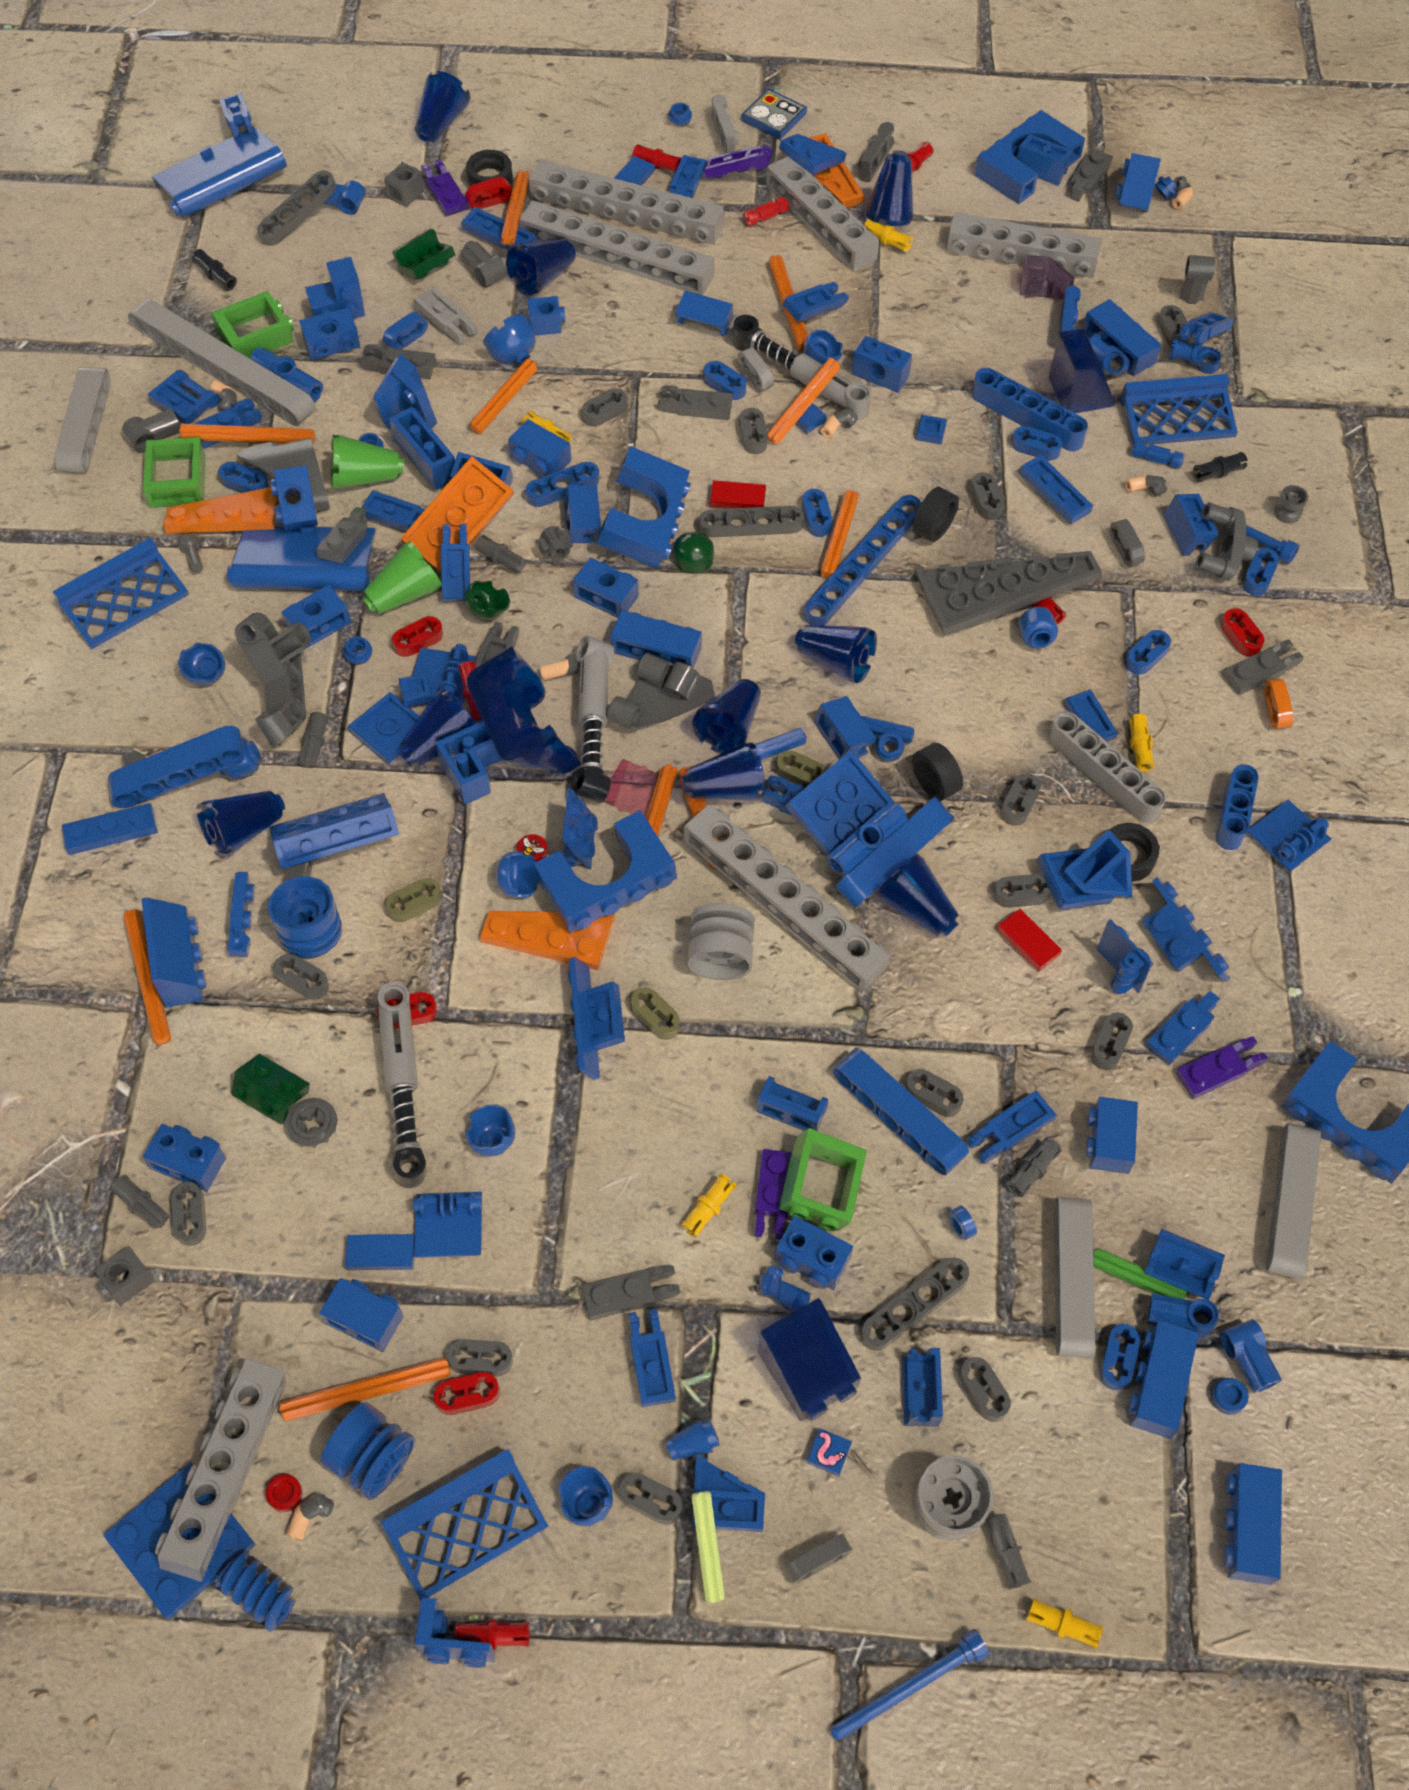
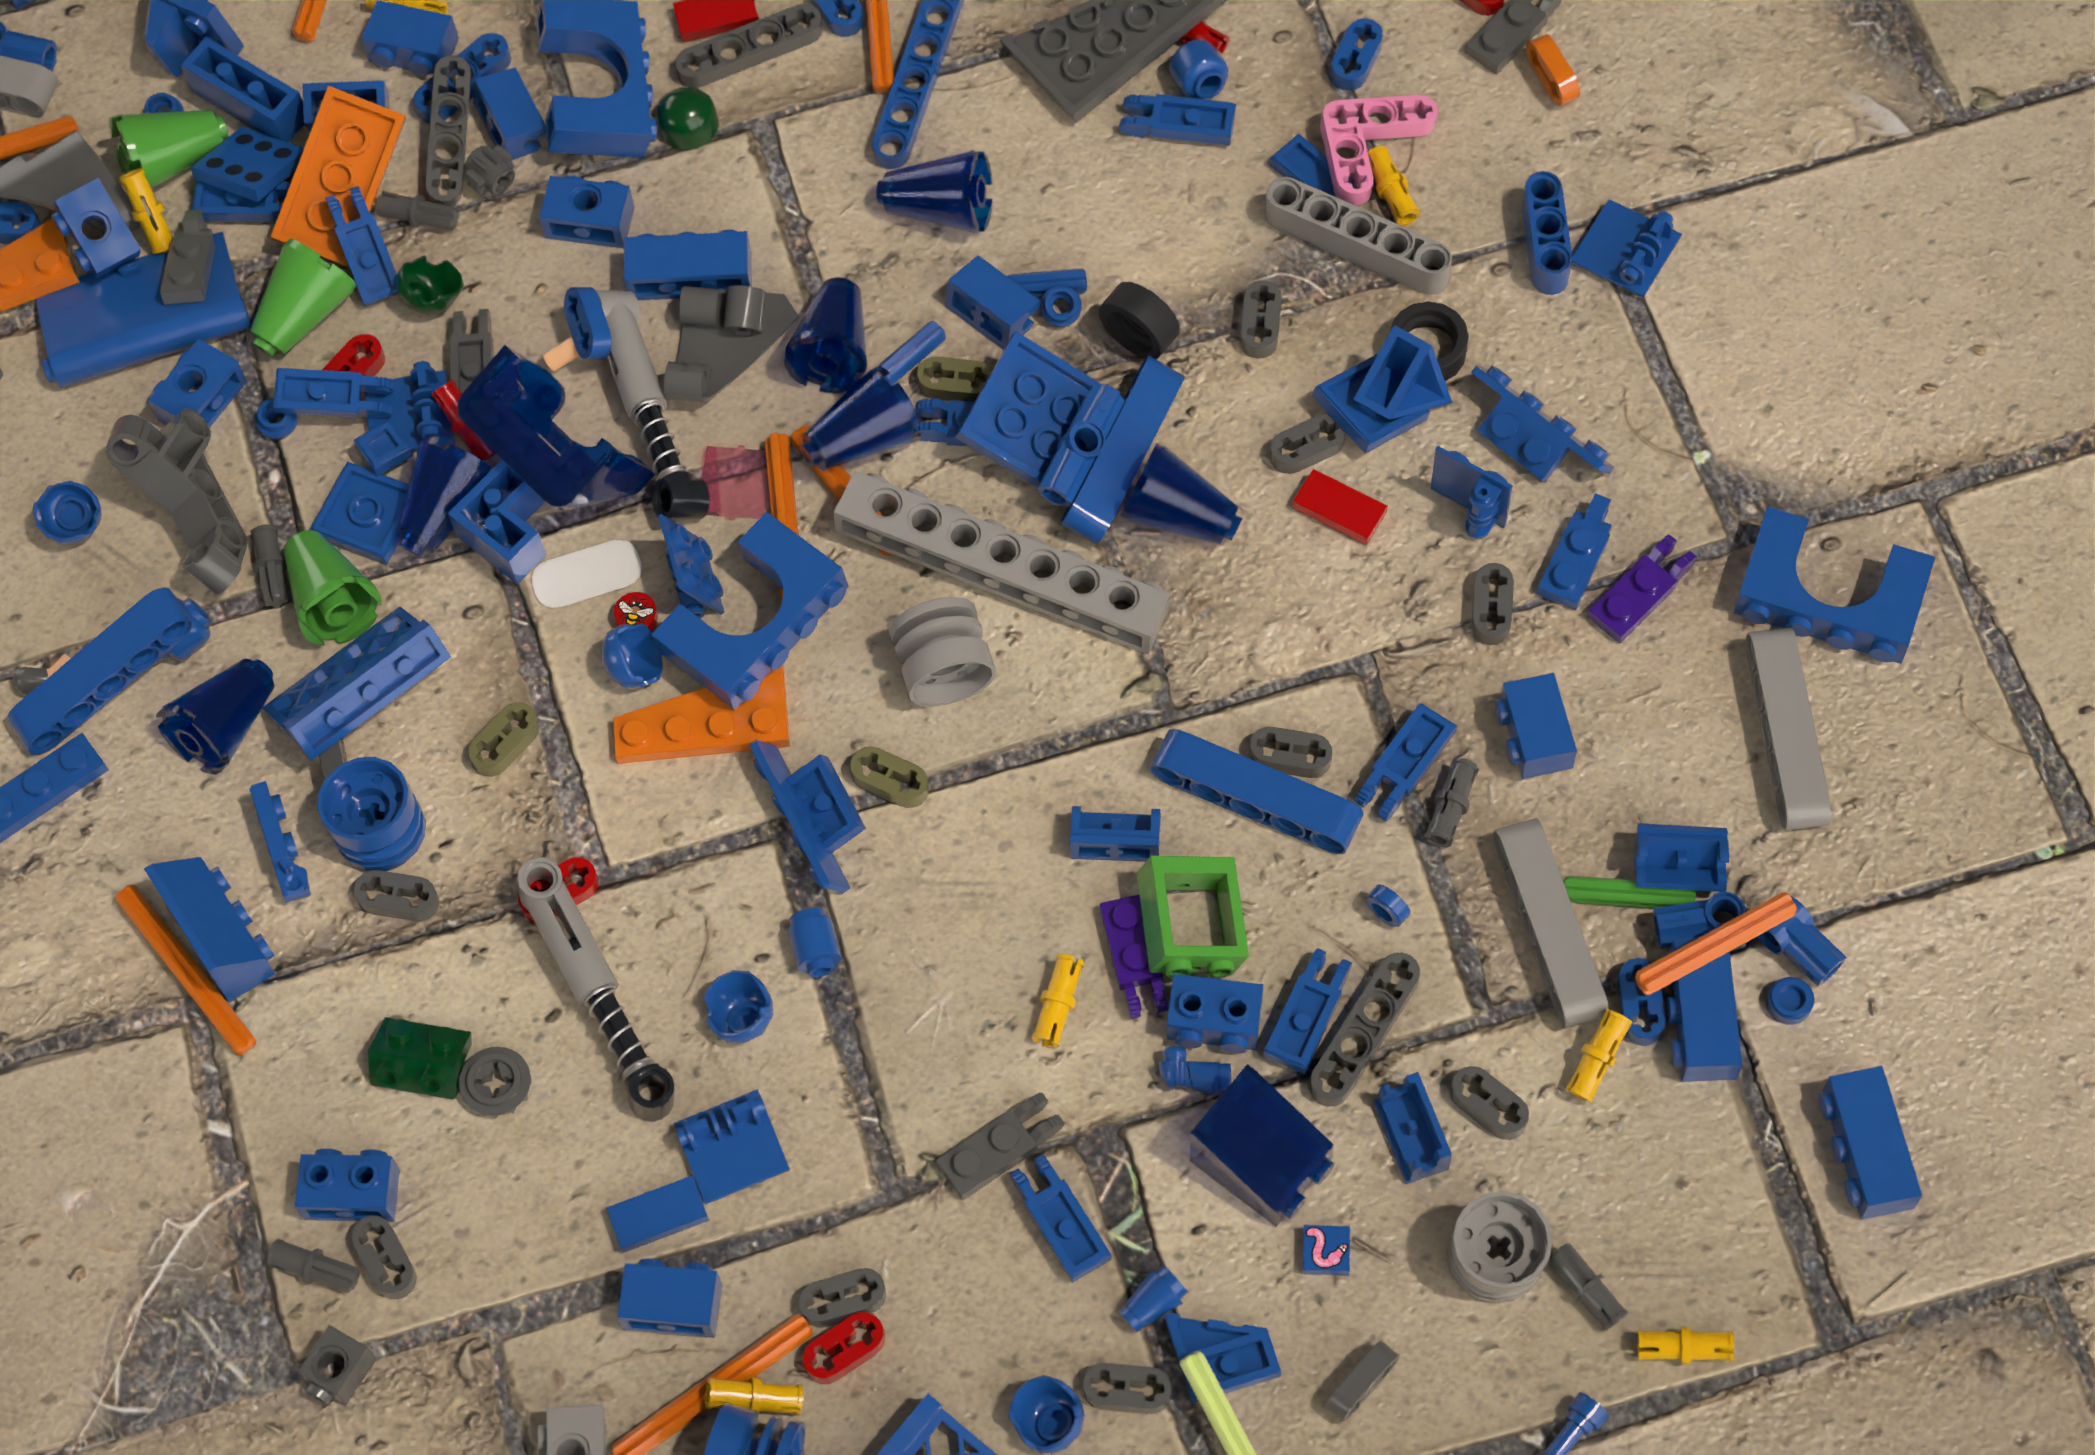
camera: 15 degrees left, 5 degrees up
none -> yellow pin [119,168,173,254]
none -> blue tile [191,126,304,202]
none -> blue hinge [273,368,395,419]
none -> bright green cone [284,530,382,645]
none -> dark grey beam [425,55,471,207]
none -> white sticker [532,539,642,608]
none -> blue beam [564,287,611,359]
none -> yellow pin [705,1377,804,1416]
none -> blue brick [788,908,841,977]
none -> blue hinge [1119,94,1236,146]
none -> blue hinge [1264,948,1352,1075]
none -> bright pink beam [1320,95,1438,206]
none -> yellow pin [1565,1009,1633,1103]
none -> orange axle [1635,892,1797,995]

